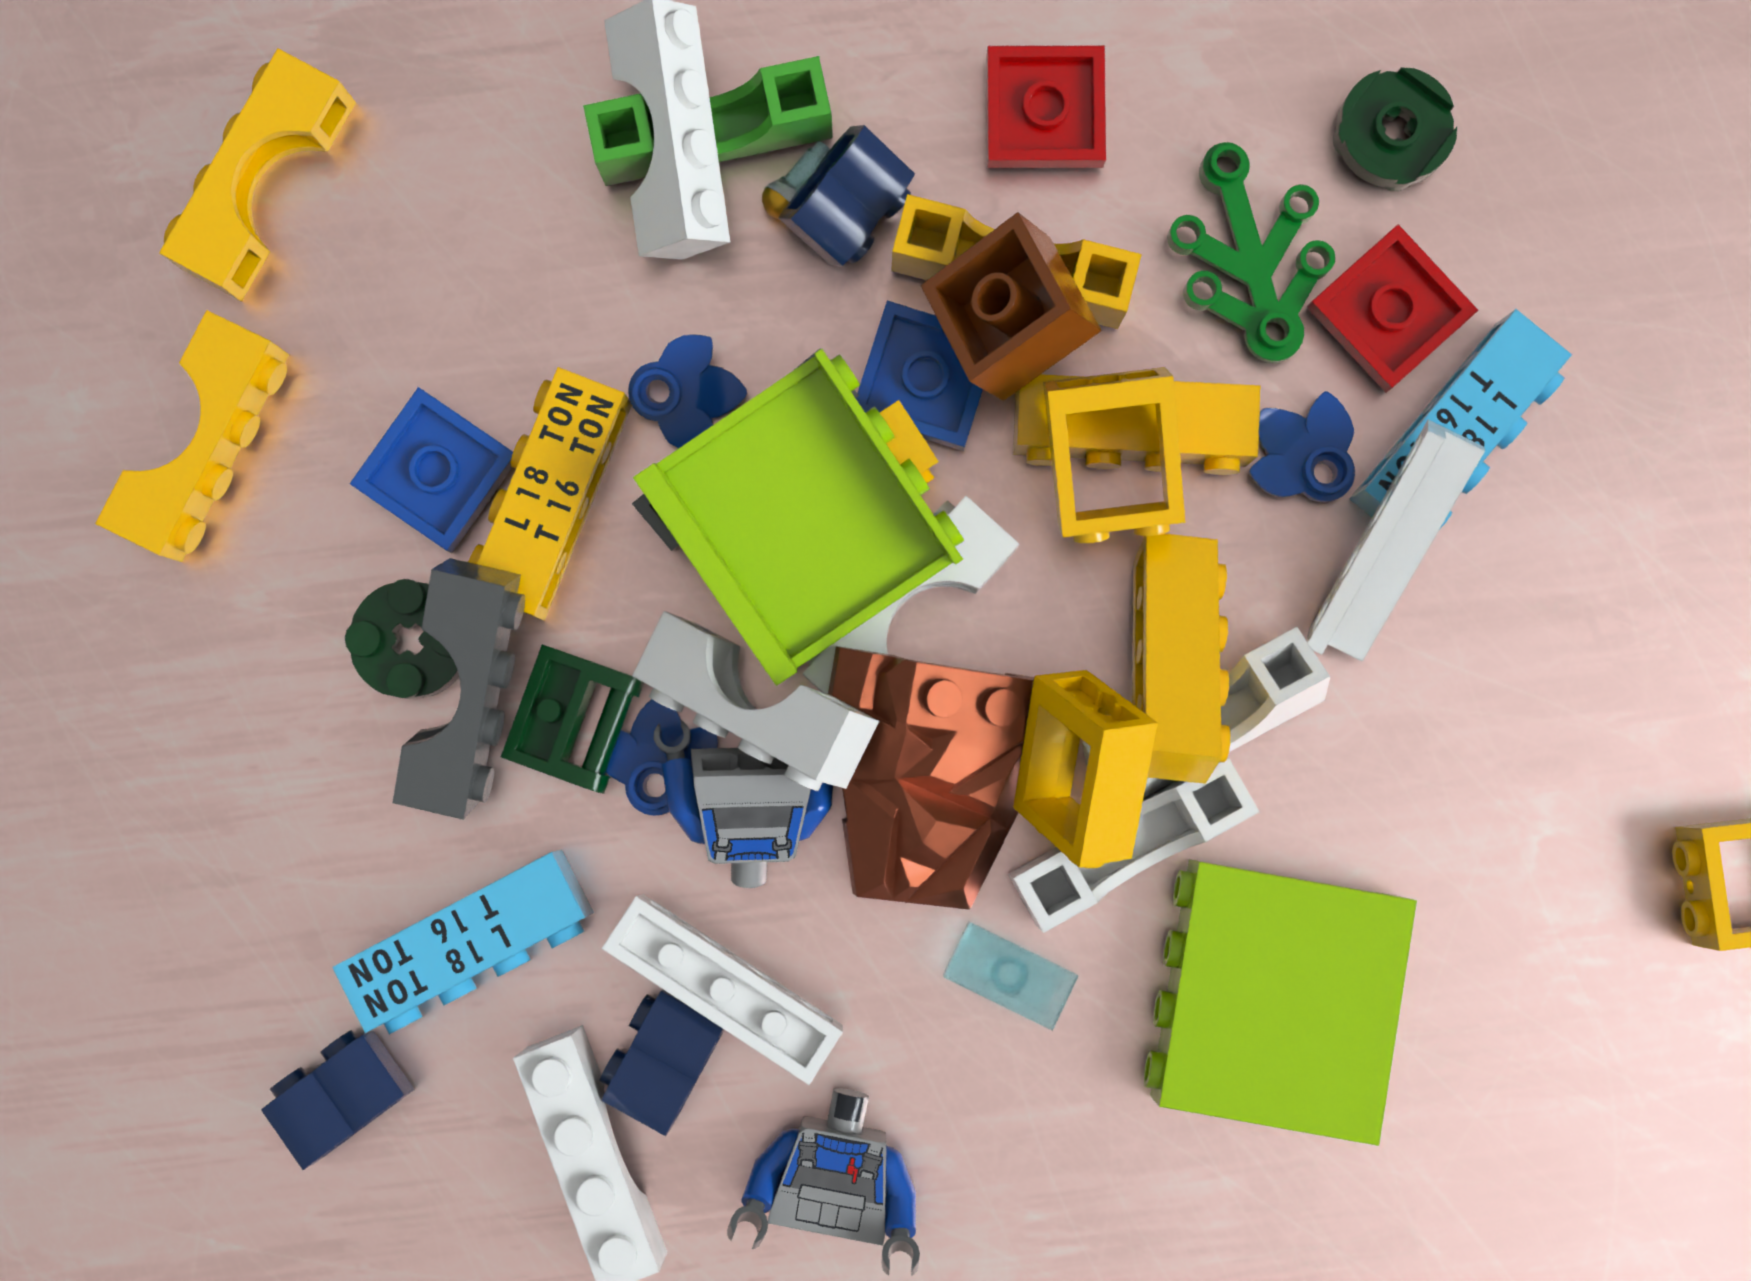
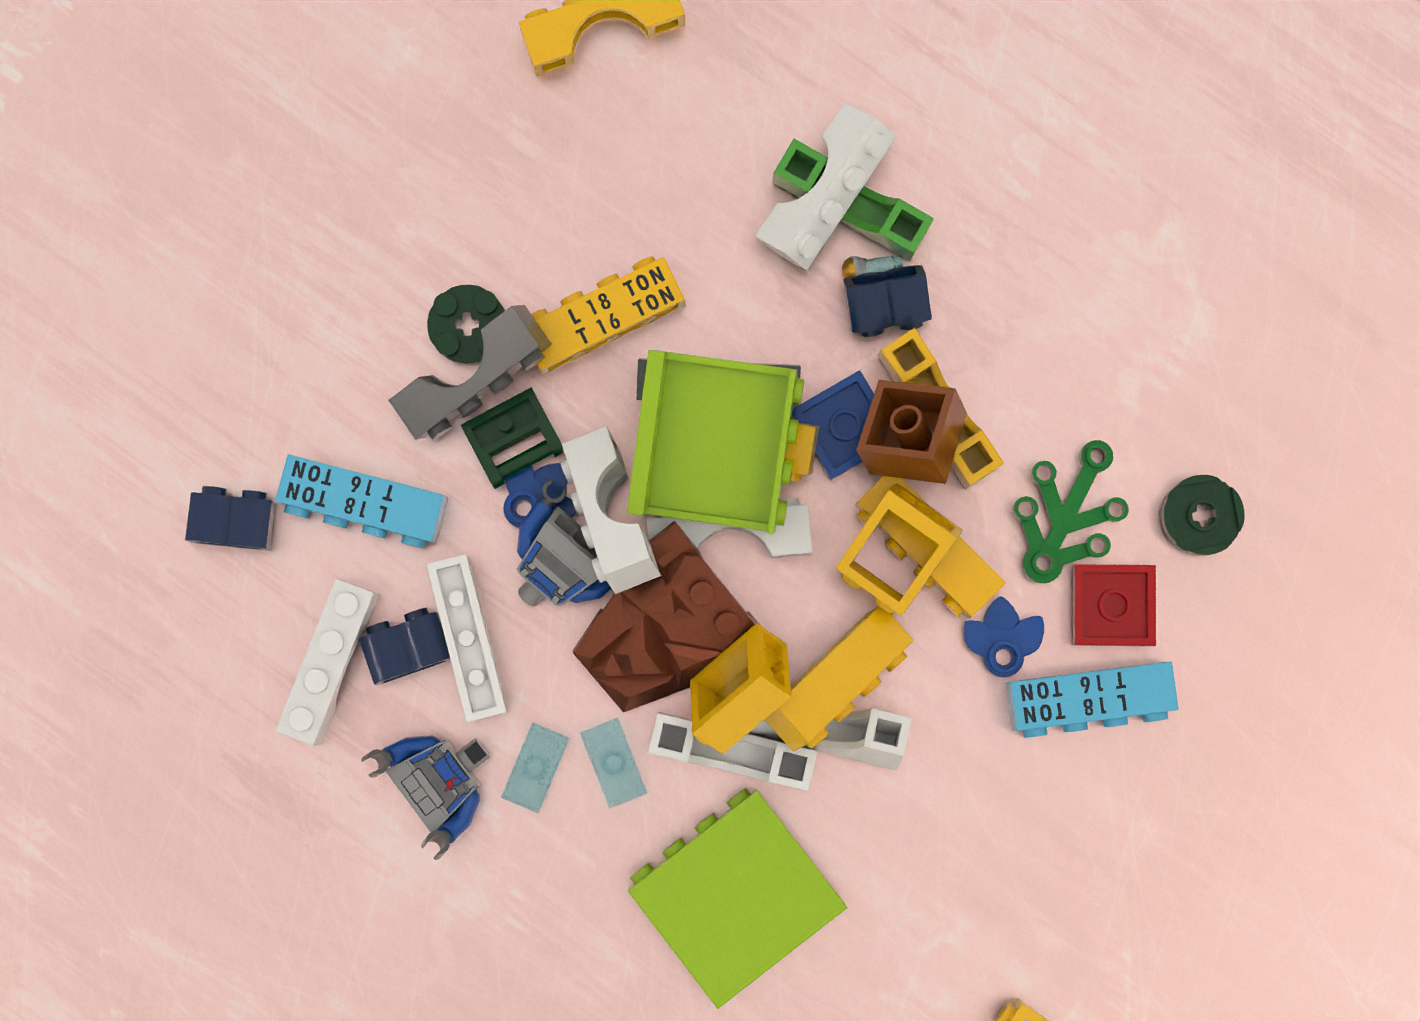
camera: 45 degrees right, 0 degrees up
yellow arch [95,310,289,562] -> none
blue plate [349,387,513,553] -> none
blue plate [628,334,747,448] -> none
red plate [986,45,1106,168] -> none
white fence [1307,419,1485,661] -> none
none -> clear light blue plate [501,722,570,813]

